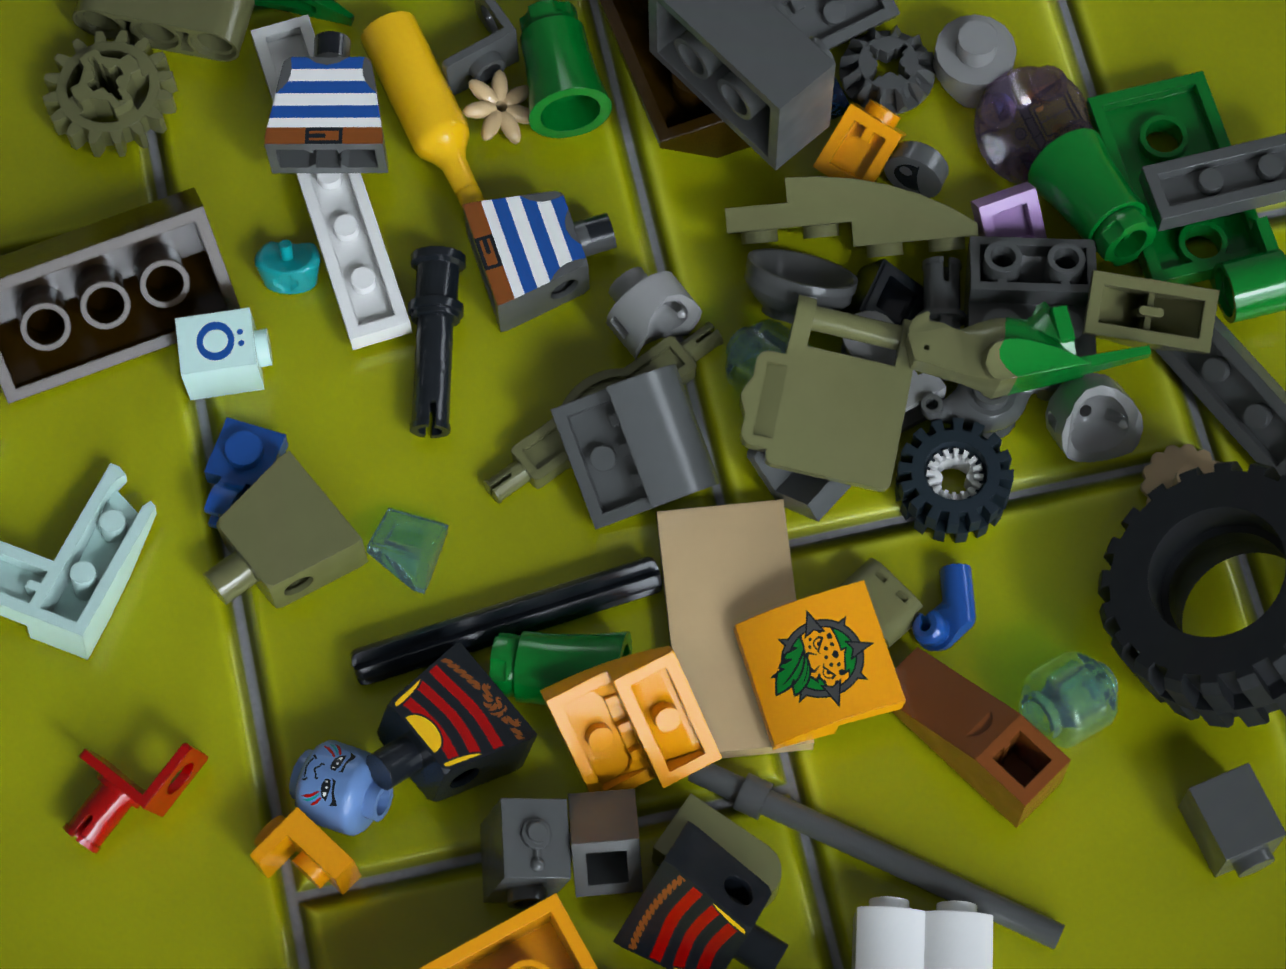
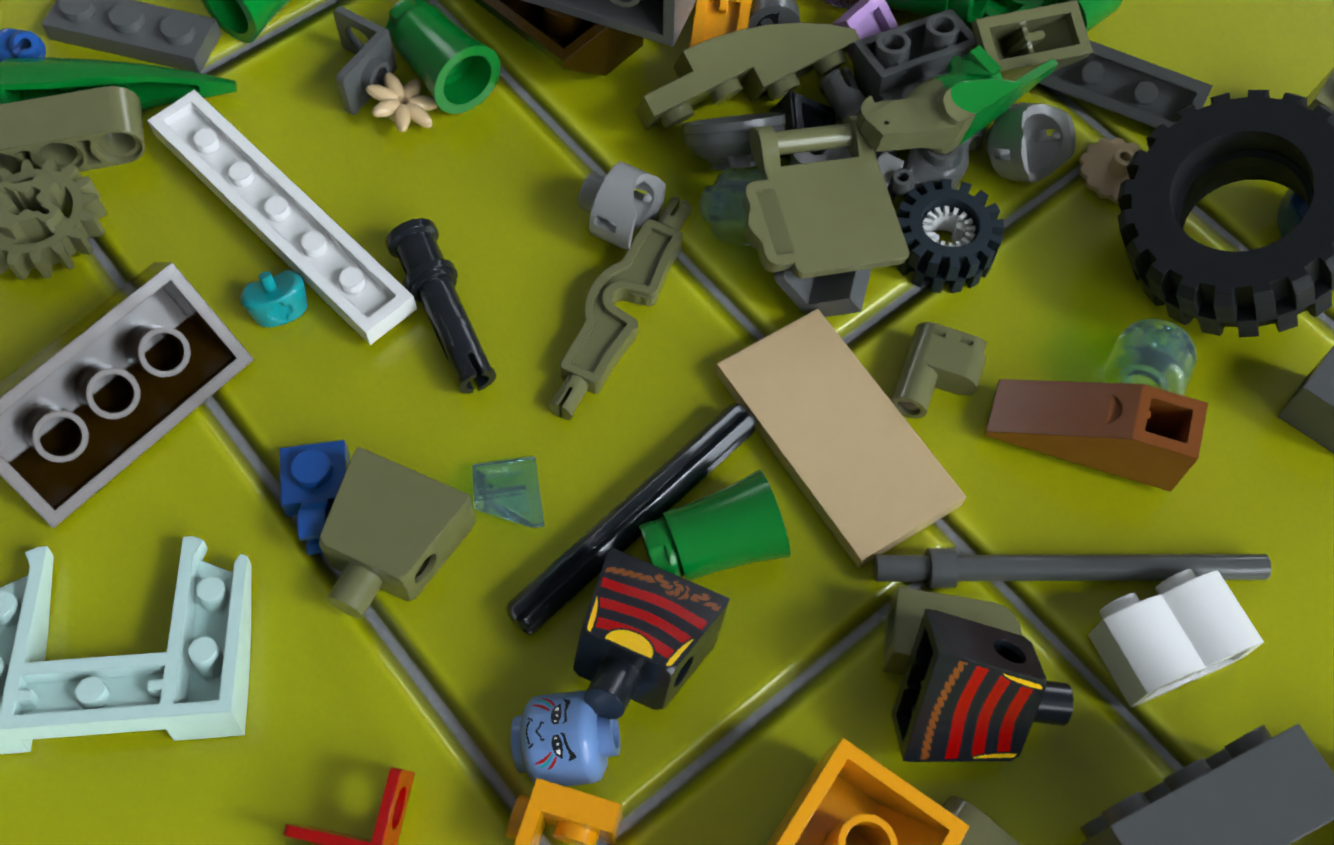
camera: 30 degrees left, 5 degrees down
light aqua brick [175,307,273,401] -> none
torso [264,31,389,174] -> none
yellow piece [360,11,485,209] -> none
torso [462,191,617,332] -> none
dark grey head [480,798,572,909] -> none
light orange slope [540,645,722,792] -> none
dark grey brick [551,364,720,530] -> none
dark grey brick [568,788,643,897] -> none
light orange slope [733,580,906,750] -> none
blue arm [912,563,976,651] -> none

